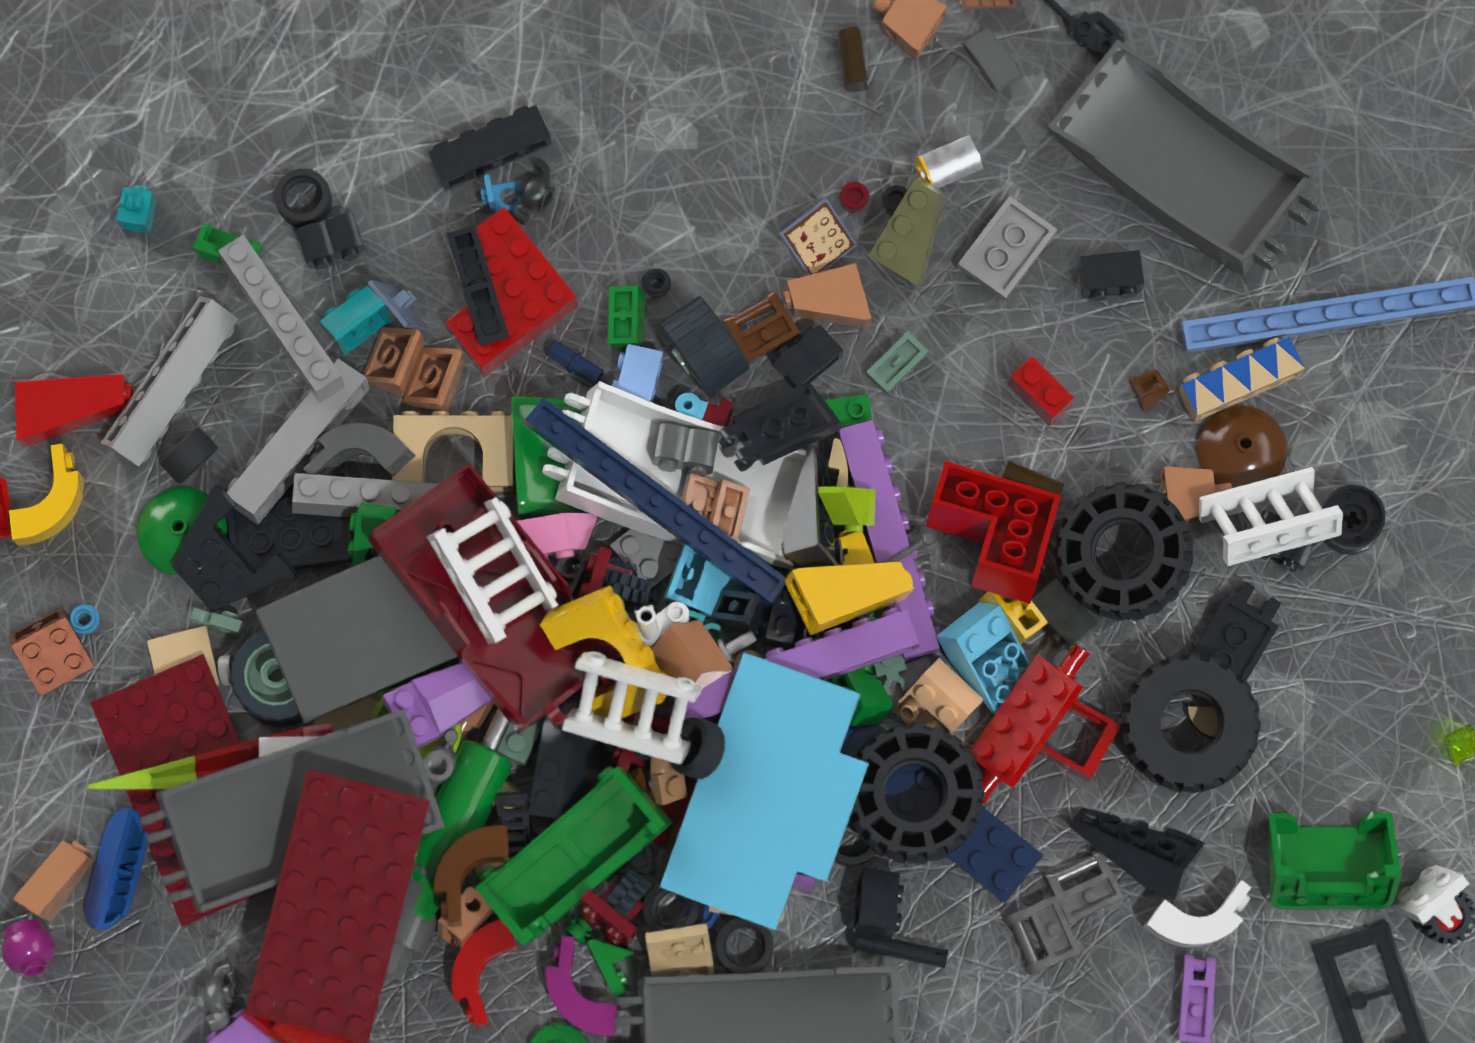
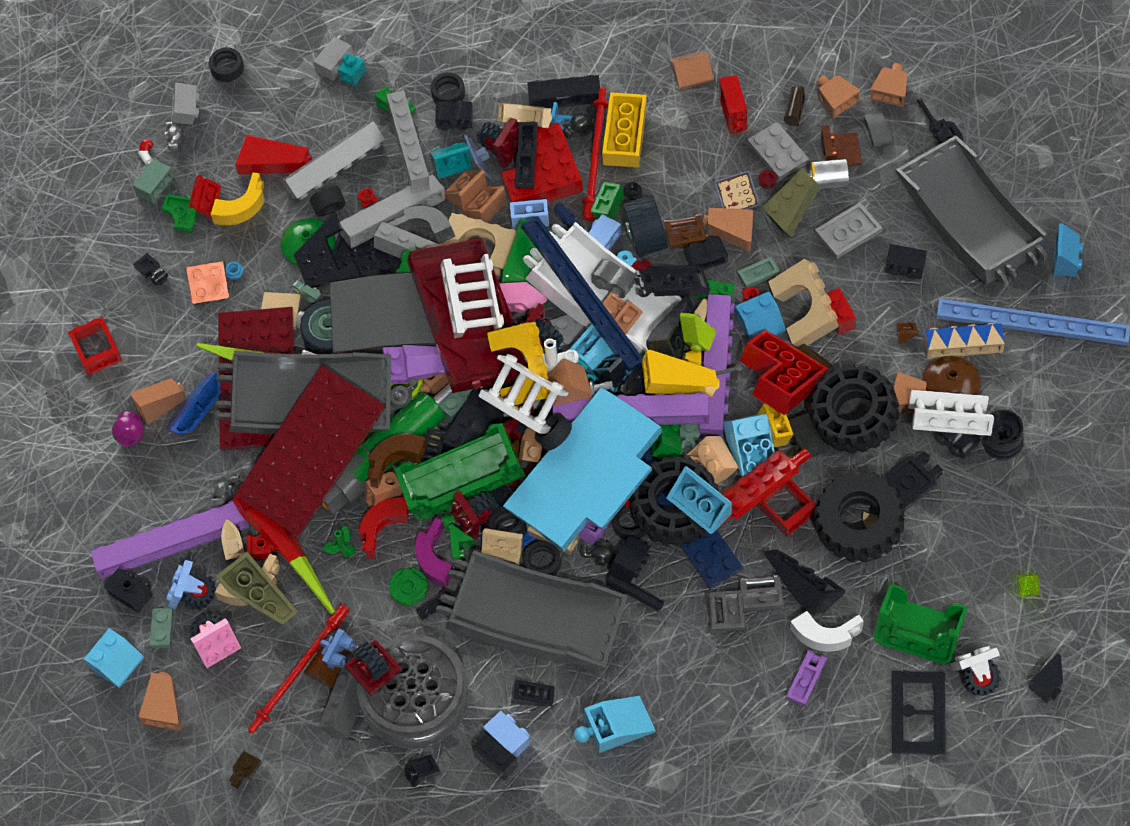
camera: 25 degrees right, 15 degrees down
none -> light grey brick [314,37,353,81]
none -> green plant [322,525,356,557]
none -> red plate [357,188,378,208]
none -> dark red plate [476,117,519,168]
none -> tan arch [497,103,552,128]
none -> light blue brick [510,199,549,230]
none -> pearl dark grey piece [579,542,617,566]
none -> red bar [582,87,609,222]
none -> yellow brick [602,92,647,168]
none -> medium azure slope [667,466,732,534]
none -> nougat slope [669,51,714,90]
none -> red window [719,75,748,134]
none -> dark azure slope [735,292,786,341]
none -> red plate [742,287,760,303]
none -> light grey plate [747,122,809,181]
none -> tan arch [768,259,839,347]
none -> copper bracket [821,125,862,166]
none -> dark azure slope [1053,223,1083,277]

